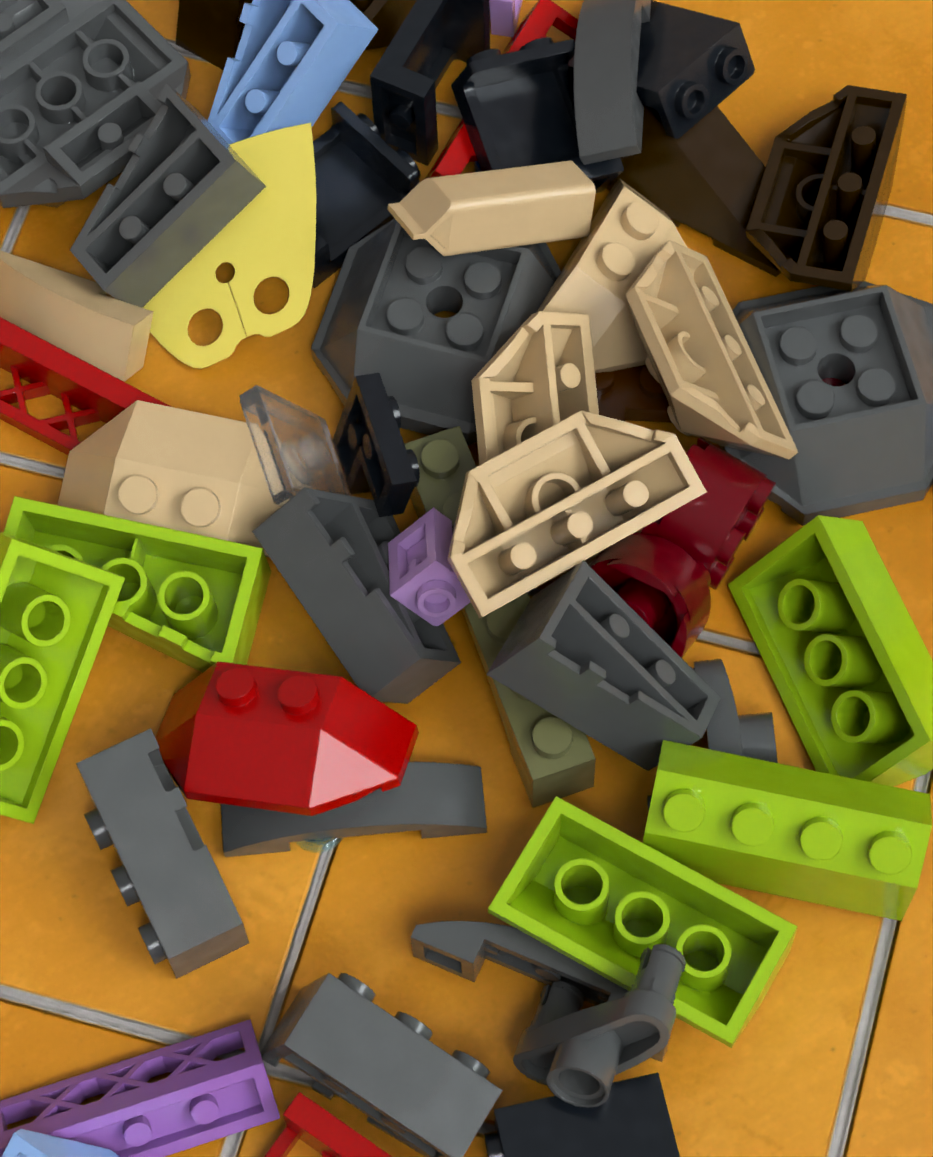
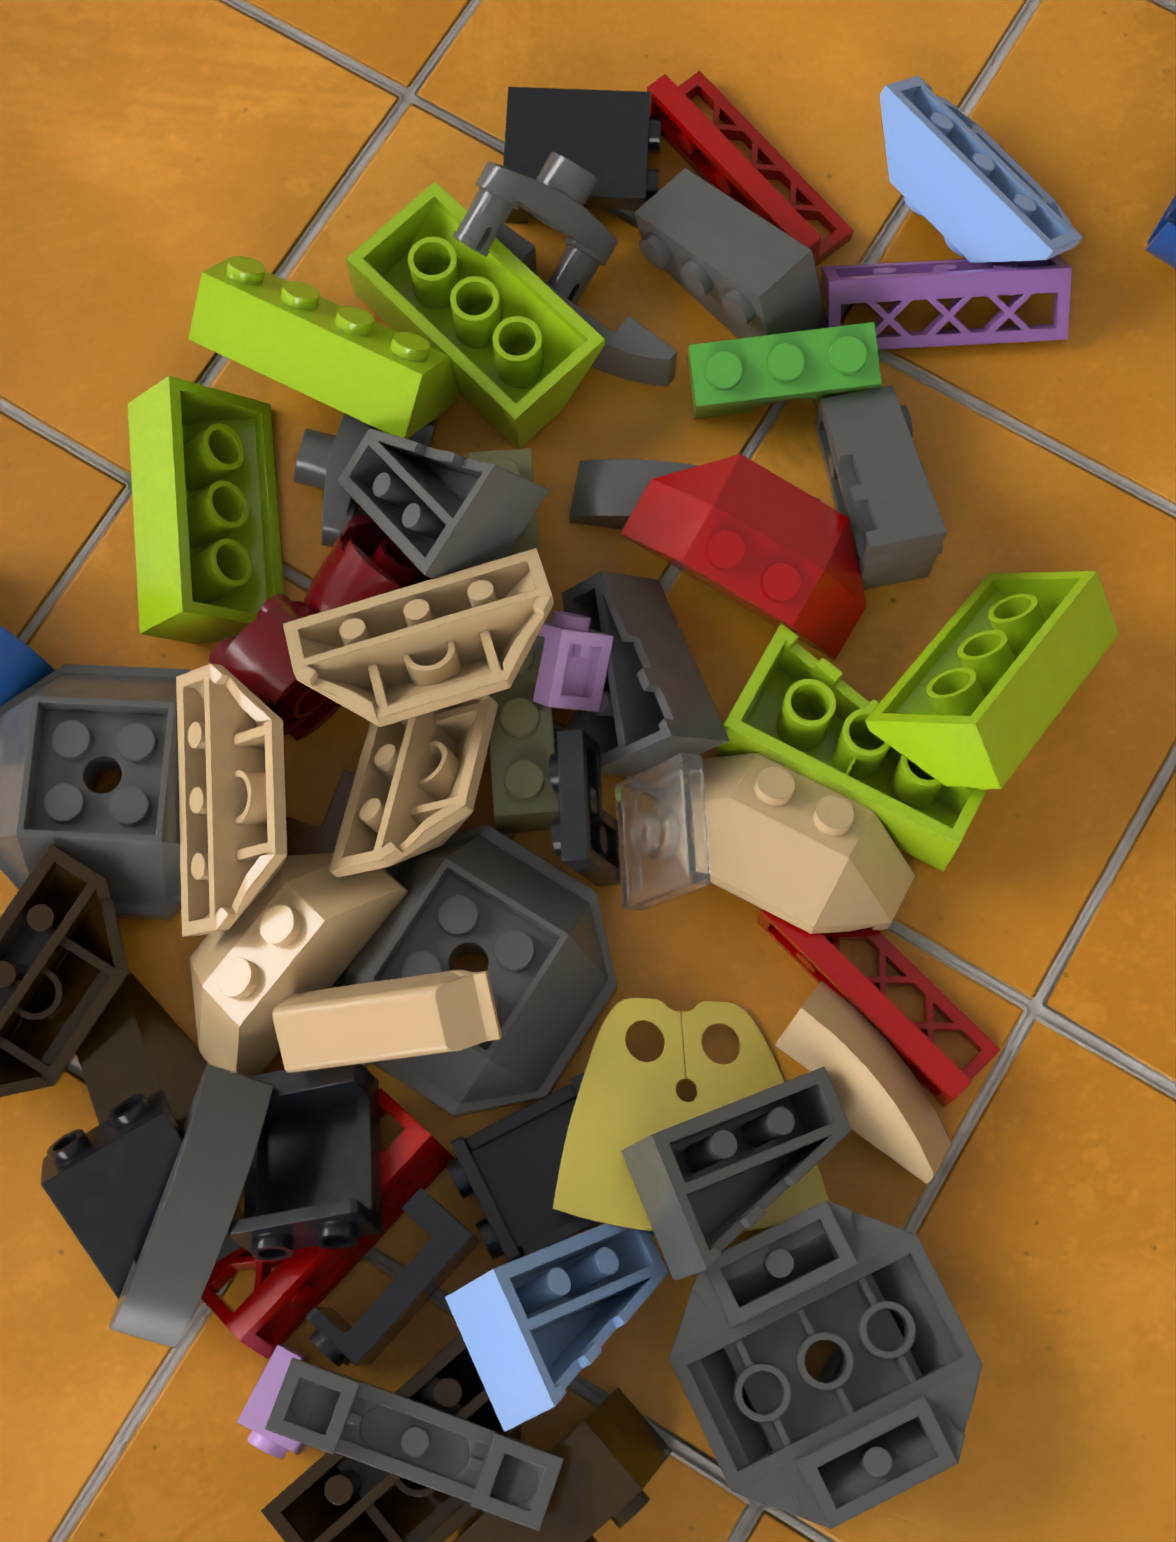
camera: 165 degrees left, 10 degrees up
none -> bright green arch [687,322,882,419]

